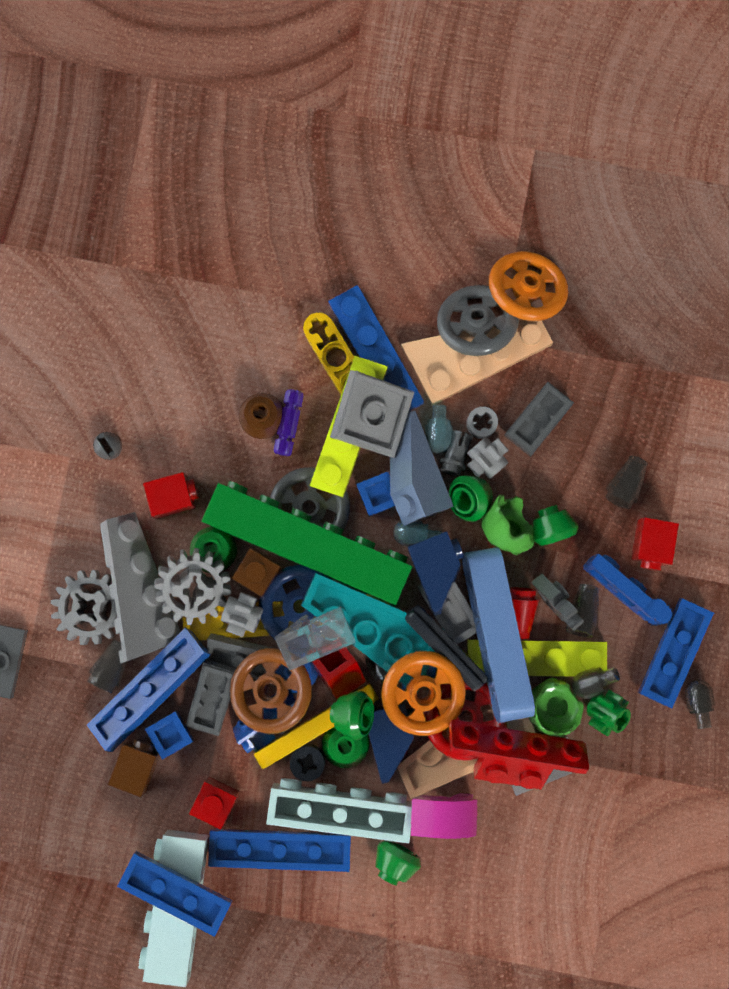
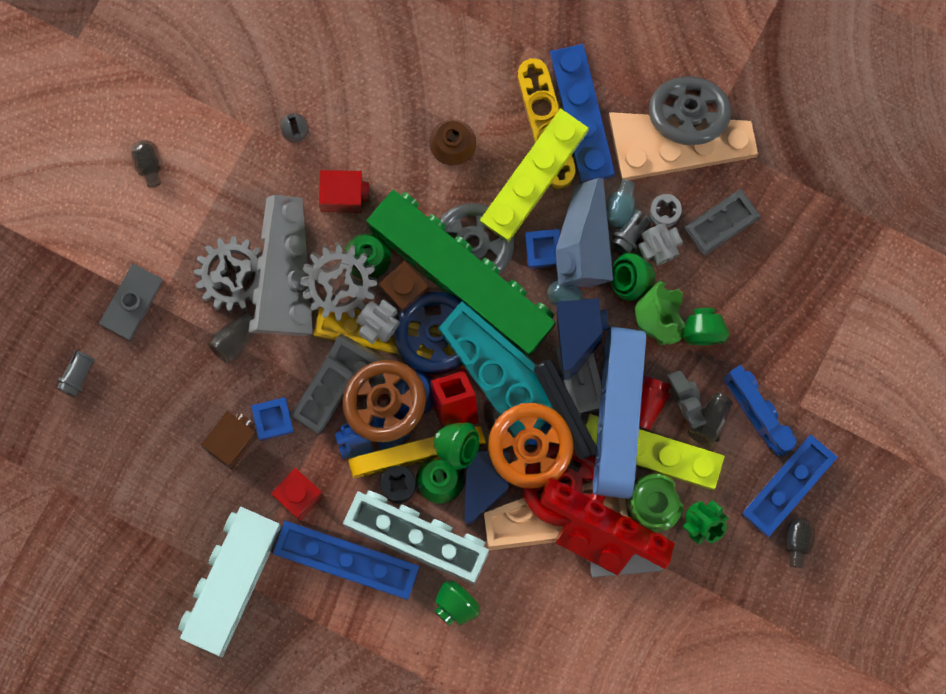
camera: 15 degrees right, 5 degrees down
plate [87,628,211,752] -> none
blue plate [117,851,233,937] -> none
dark purple axle [273,389,304,456] -> none
clear slope [275,607,356,671] -> none
light grey tile [330,370,414,458] -> none
dark pink brick [411,793,477,839] -> none
orange plate [489,251,568,321] -> none
clear smoke cylinder [572,667,620,699] -> none
clear smoke cone [606,455,648,509] -> none
red brick [631,517,679,571] -> none

